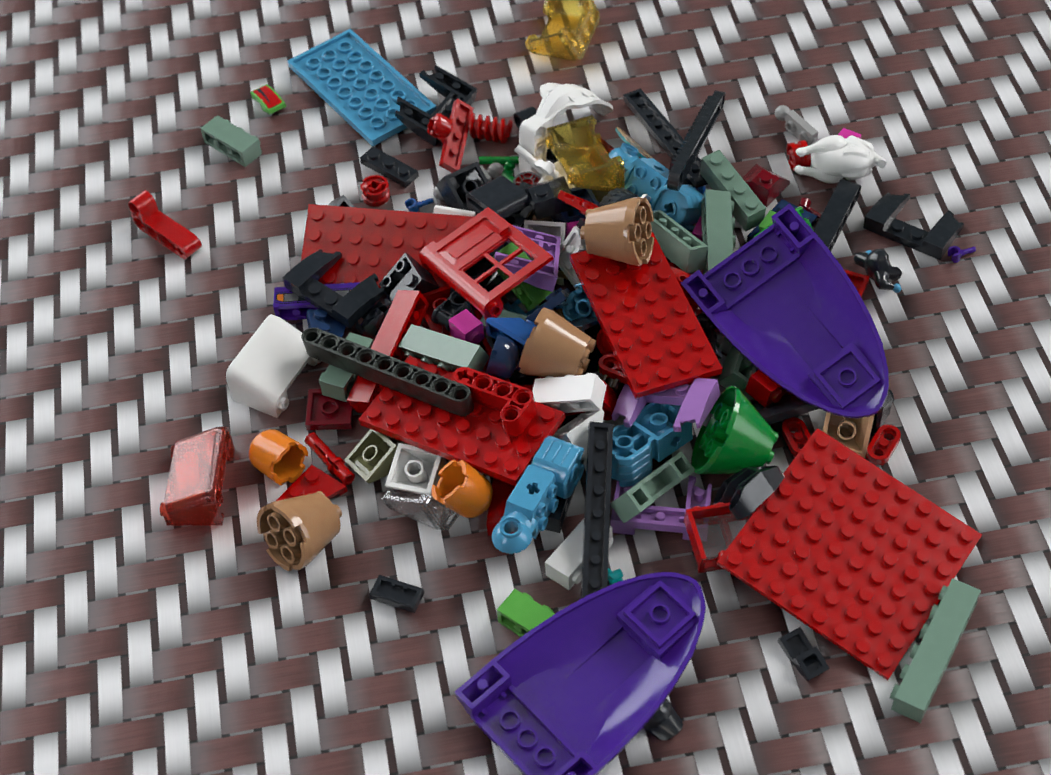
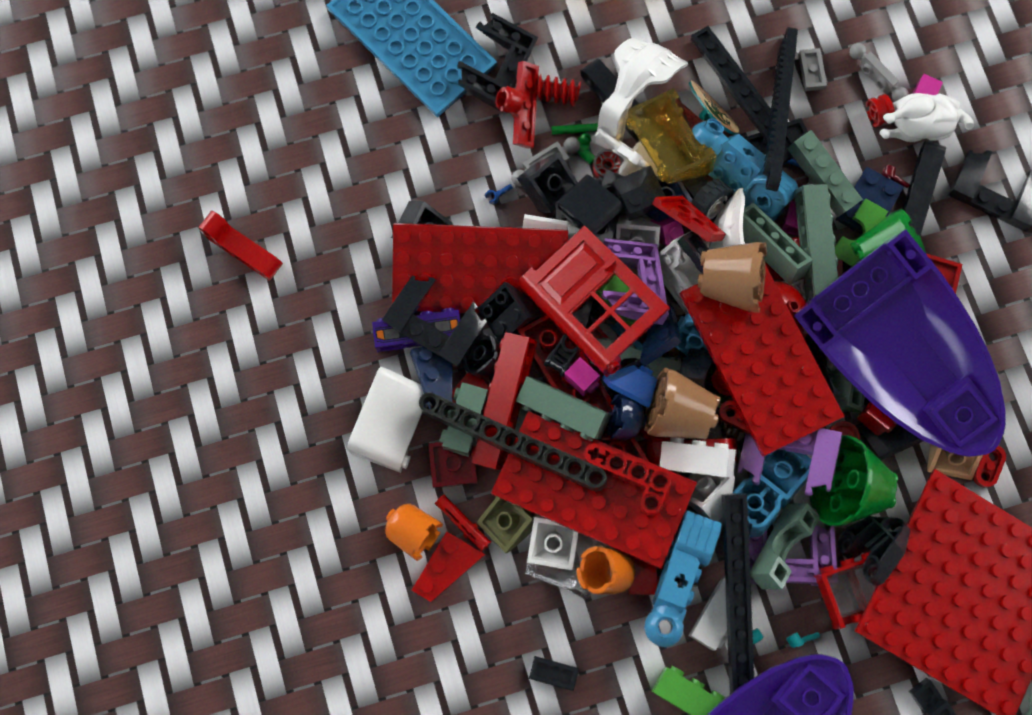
camera: 10 degrees left, 25 degrees up
clear red windscreen [160,426,235,526] -> none
sand green brick [201,115,262,167] -> none
slope [250,84,286,115] -> none
medium nougat cone [257,491,342,571] -> none
black plate [360,147,419,188] -> none
red wheel [360,175,390,207] -> none
dark red slope [742,164,790,207] -> none
red plate [782,417,811,457] -> none
black piece [853,249,902,293] -> none
none -> light grey plate [798,48,827,91]

